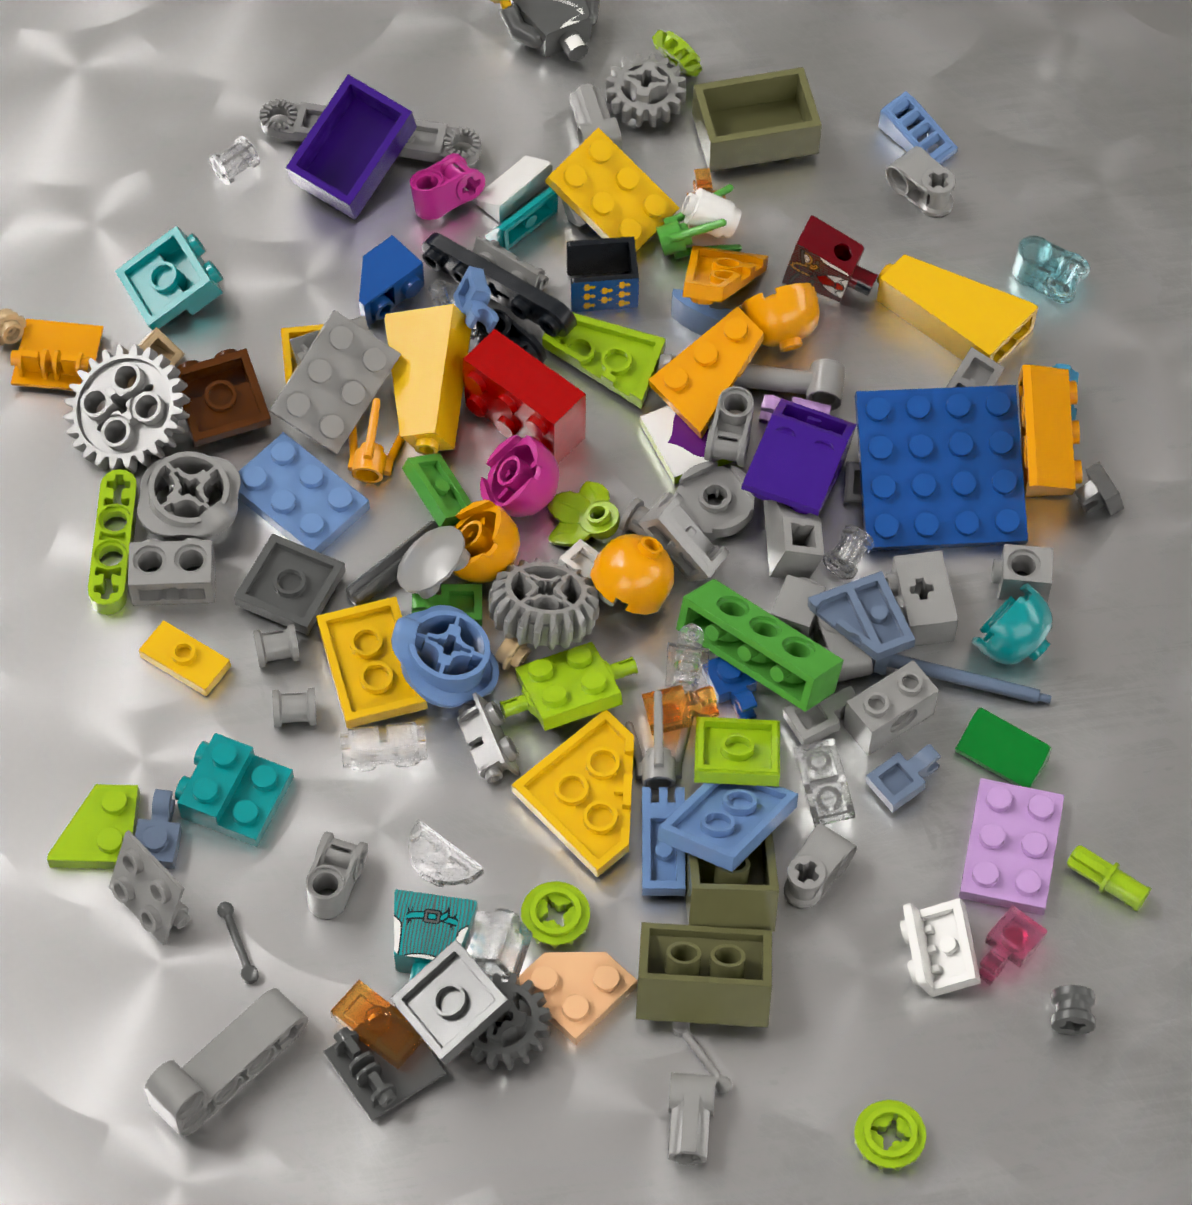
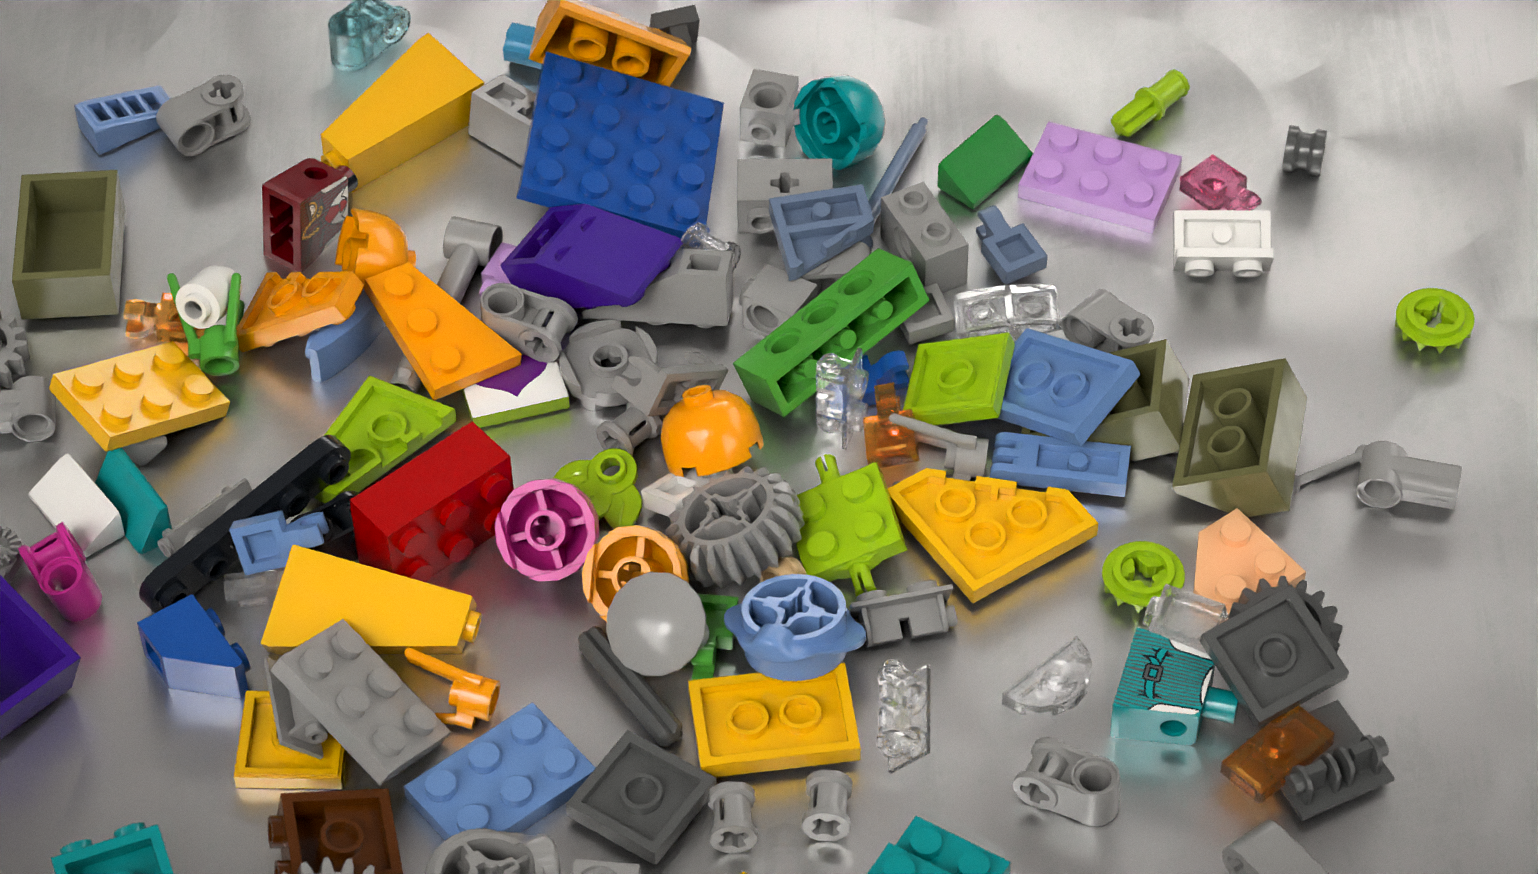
camera: 80 degrees left, 10 degrees down
bright green plate [402,453,472,527] -> none
piece [566,236,639,312] -> none

